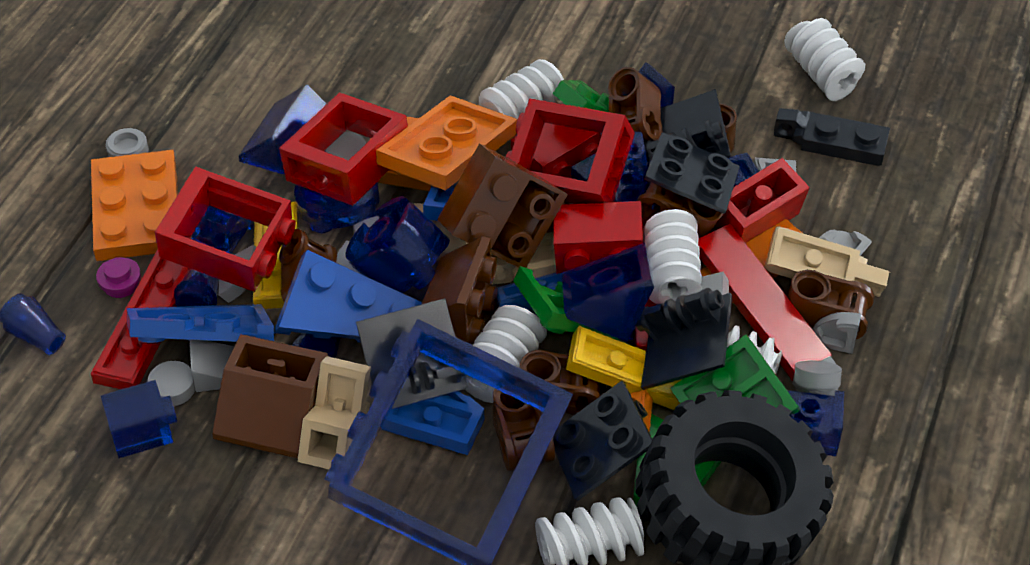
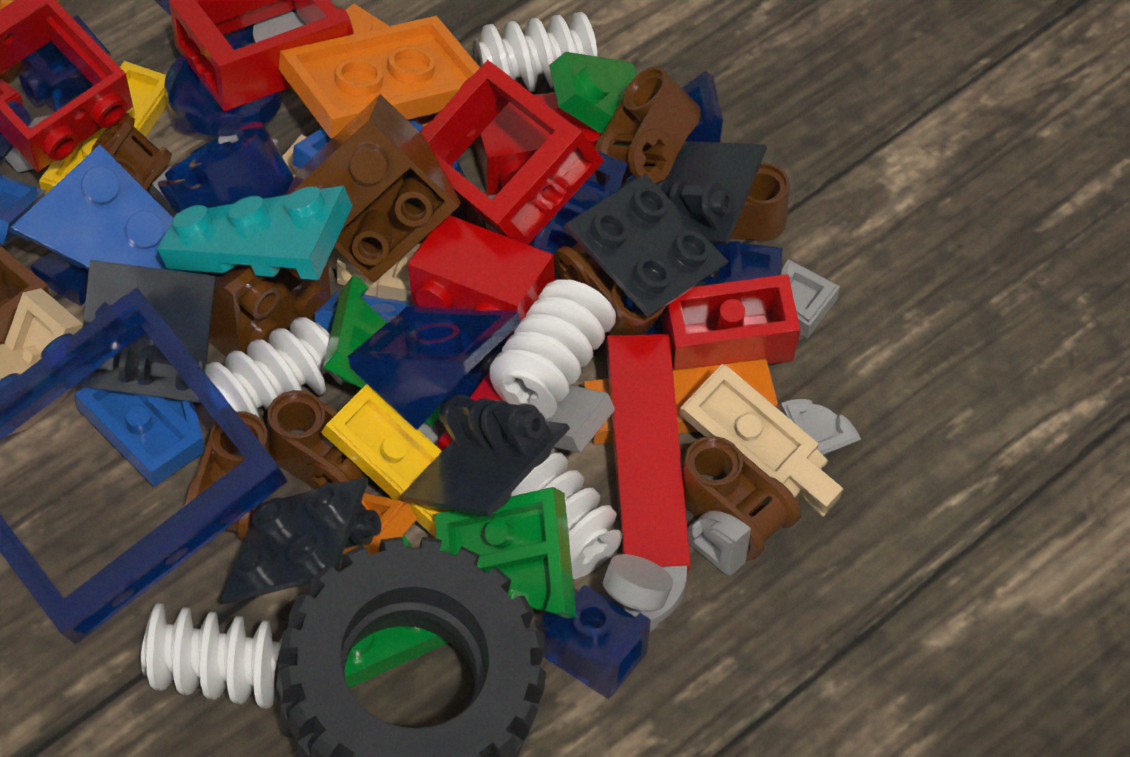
camera: 25 degrees right, 5 degrees up
black hinge [774,108,890,166] -> none
white piece [784,18,865,102] -> none
none -> teal wing [157,185,352,280]

